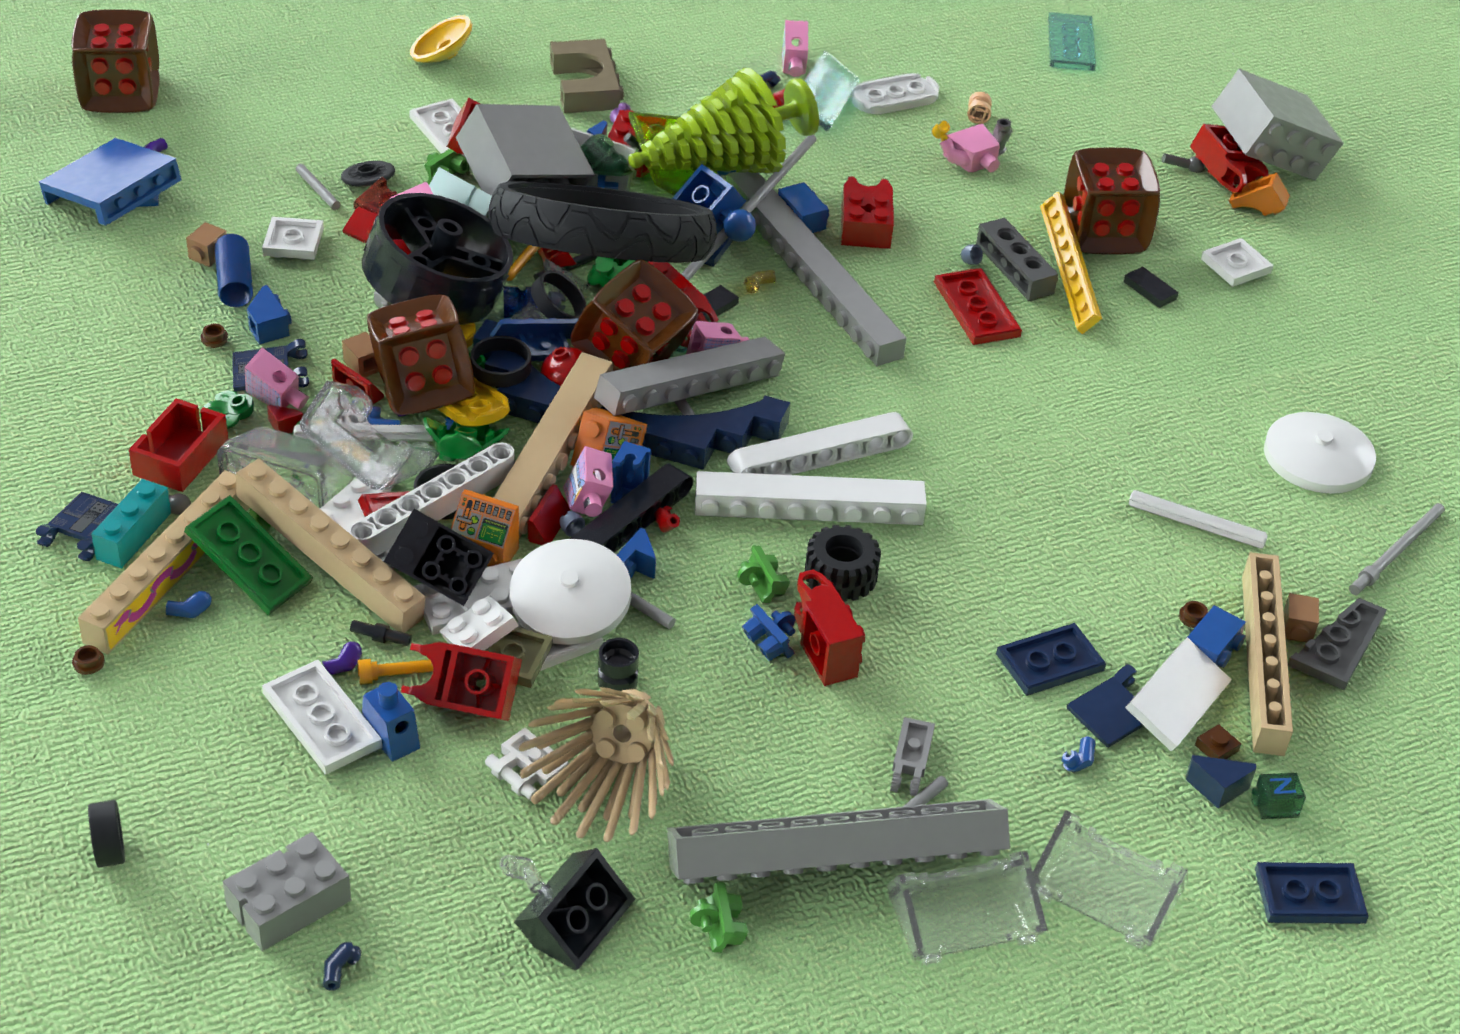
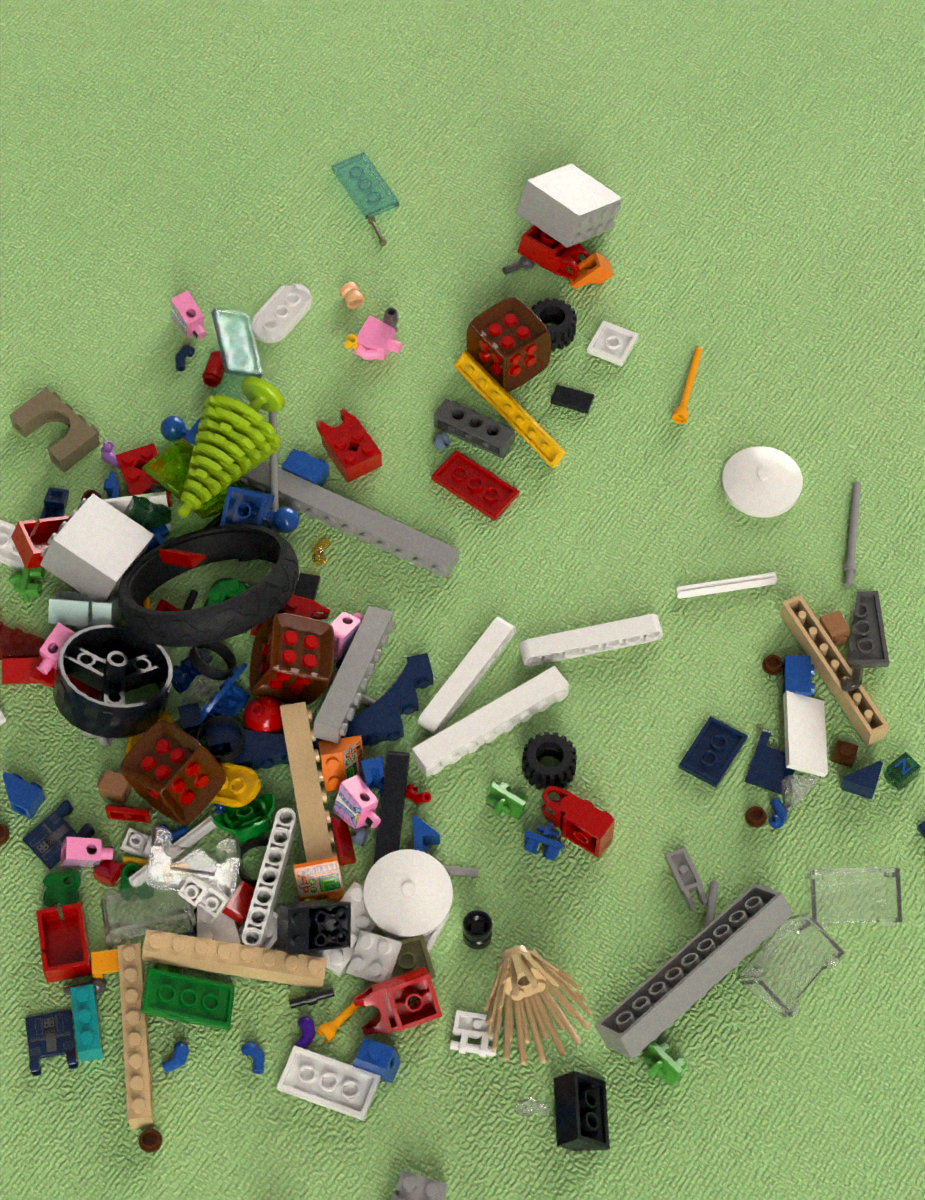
camera: 30 degrees left, 15 degrees up
none -> light orange panel [91,949,119,979]
none -> red slope [159,549,206,569]
none -> white slope [177,875,231,918]
none -> blue arm [241,1041,265,1074]
none -> olive hinge [368,216,387,246]
none -> white beam [519,614,664,667]
none -> black tyre [531,298,577,351]
none -> light orange piece [672,347,702,424]
none -> reddish brown plate [745,806,767,828]
none -> clear slope [781,775,821,813]
none -> clear smoke arm [840,665,863,692]

